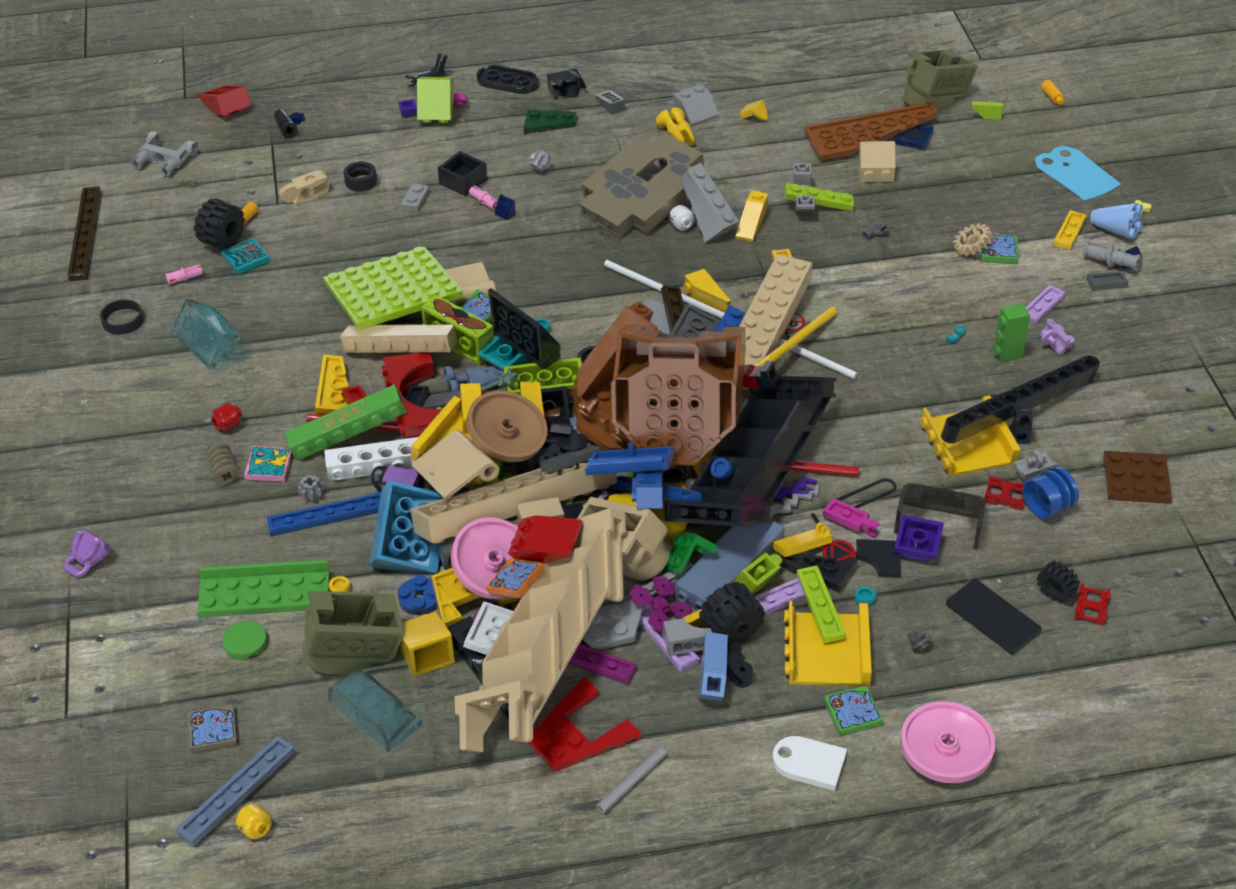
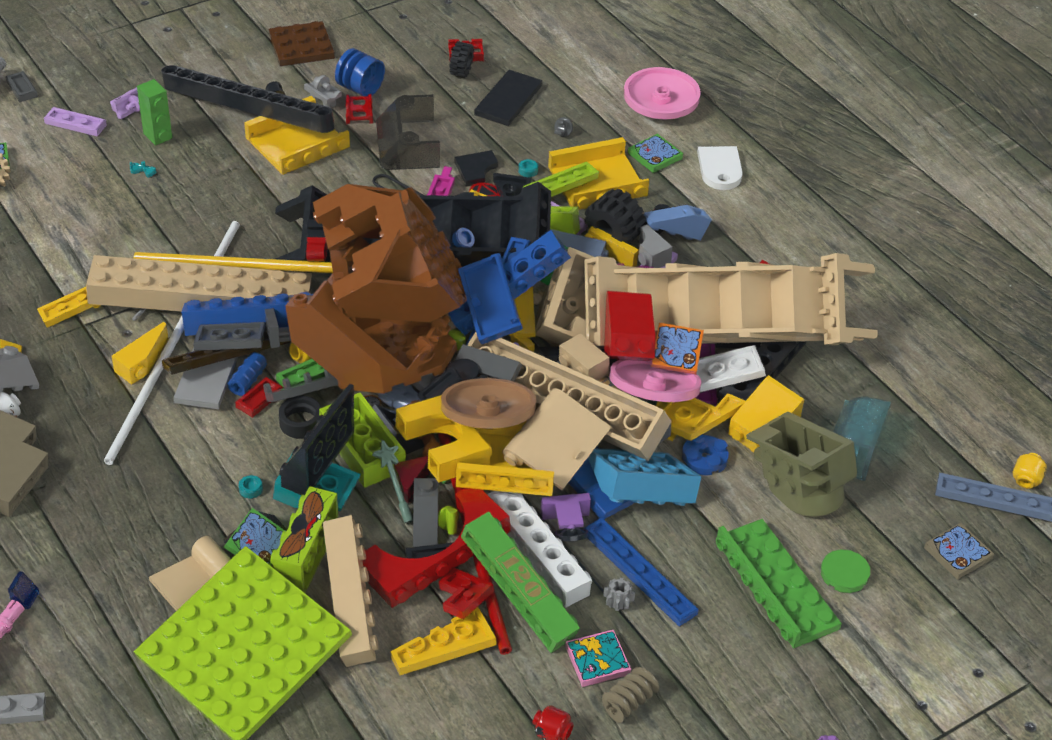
camera: 115 degrees left, 0 degrees up
yellow tile [328,576,351,592] -> none
sand blue piece [444,366,504,392] -> none
light grey piece [596,746,667,814] -> none
dark purple slope [894,515,944,562] -> none

